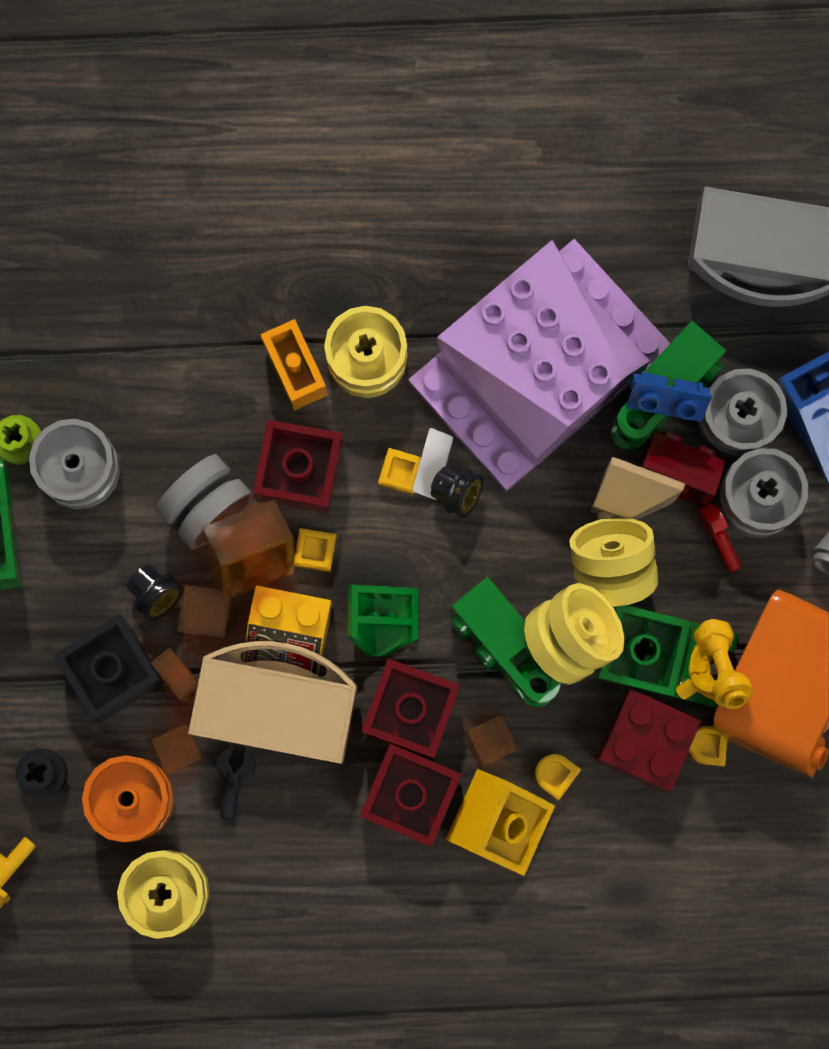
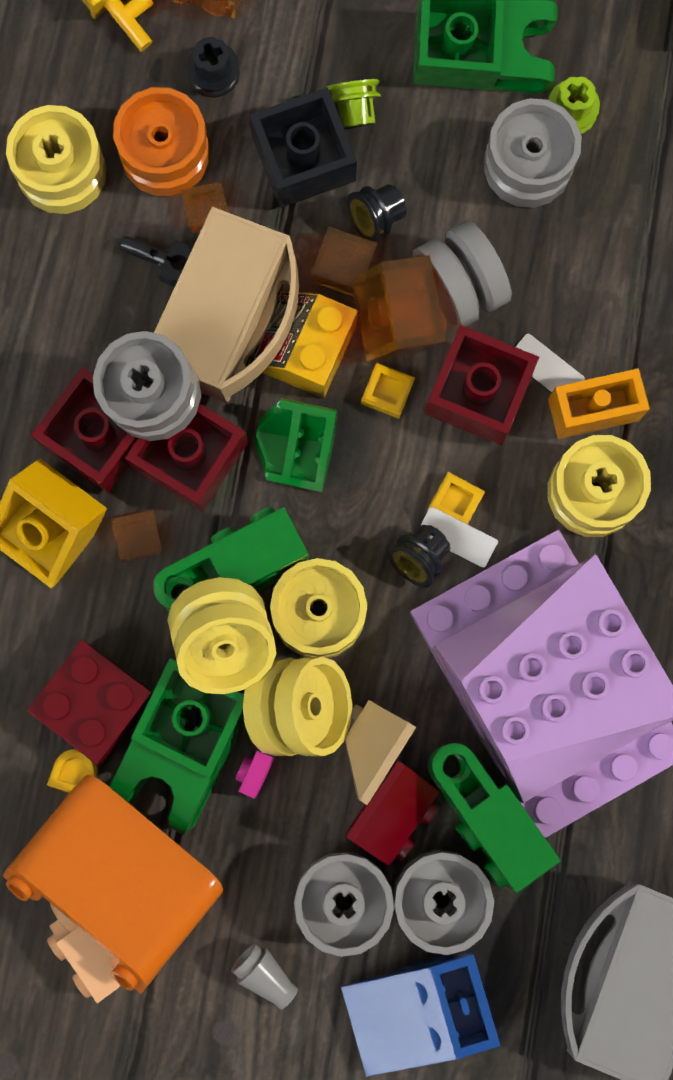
camera: 100 degrees right, 0 degrees up
clear orange piece [151,648,199,703] -> none
yellow tile [535,754,581,801] -> none
blue hinge [627,371,712,422] -> none
yellow piece [676,619,753,709] -> none
red bar [698,503,741,572] -> none
none -> light grey wheel [93,331,201,441]
none -> dark pink plate [235,751,274,799]
none -> light yellow wheel [270,558,367,658]
none -> lime piece [326,79,381,128]
none -> white sticker [516,334,585,392]

